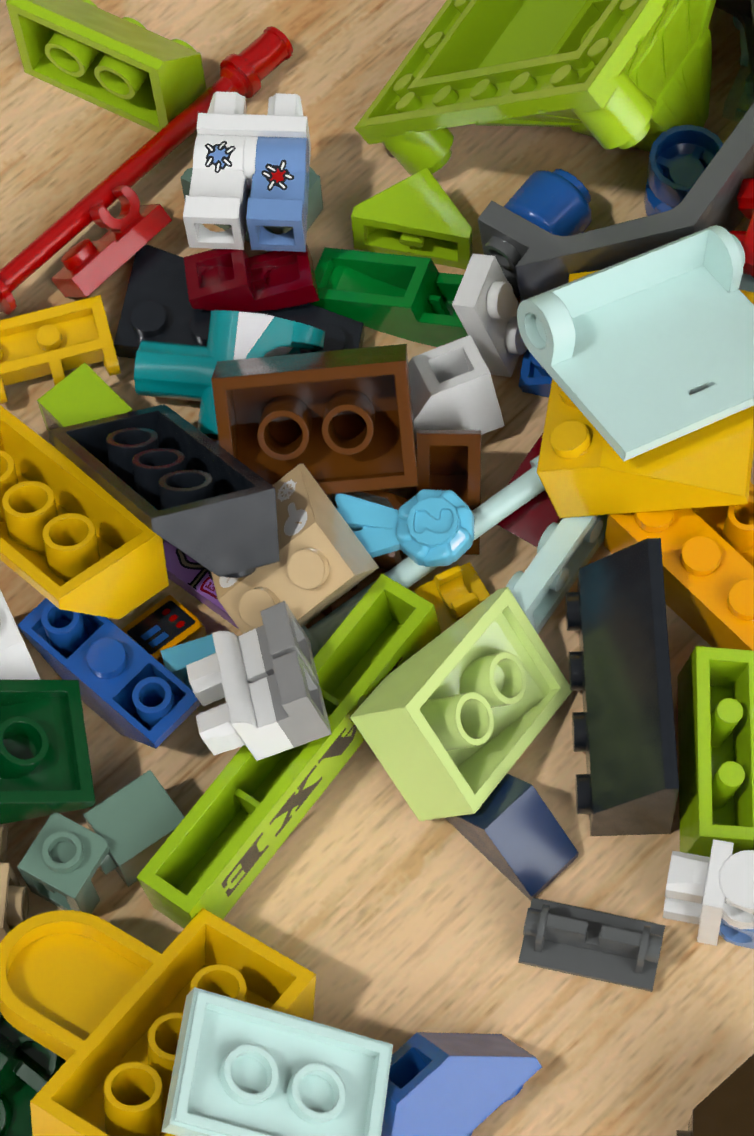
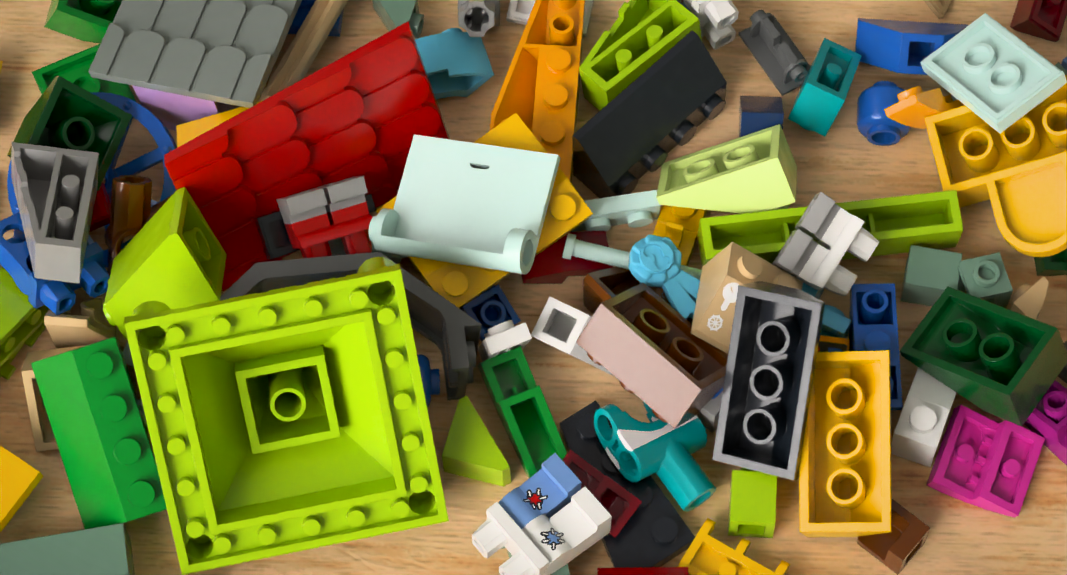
camera: 135 degrees left, 0 degrees up
none -> teal slope [788,38,862,137]
none -> blue head [857,81,911,146]
none -> light orange slope [884,86,964,129]

